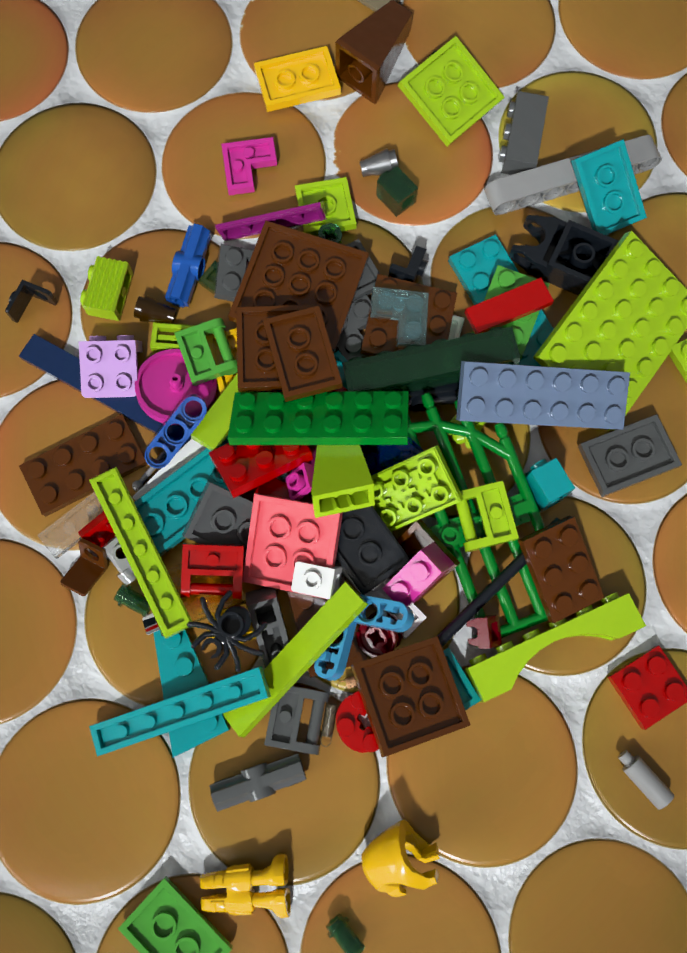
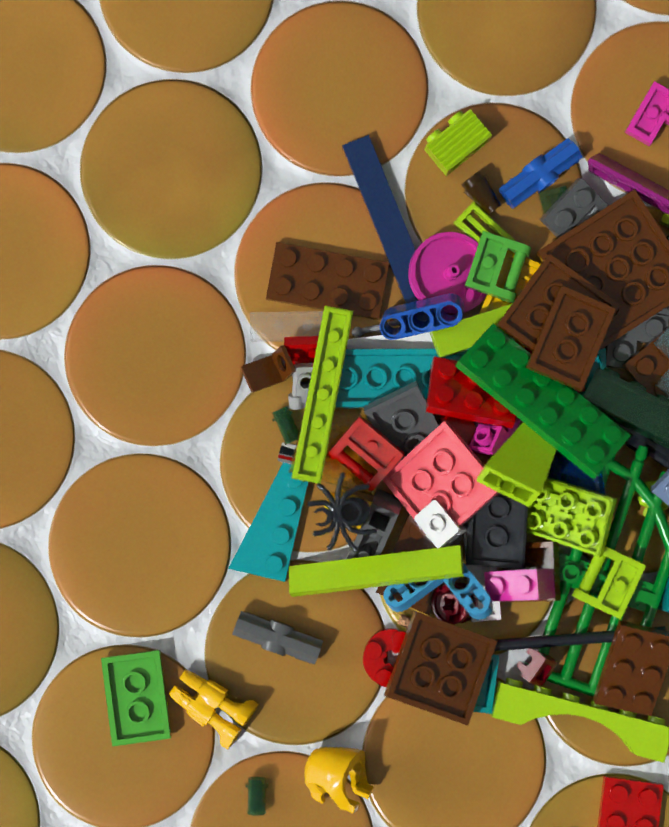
camera: 35 degrees right, 10 degrees up
black bracket [5,280,58,323] -> none
lavender bracket [79,335,143,398] -> none
teal plate [89,667,271,756] -> none
dark grey plate [264,686,330,755] -> none
dark tan piece [321,695,337,747] -> none

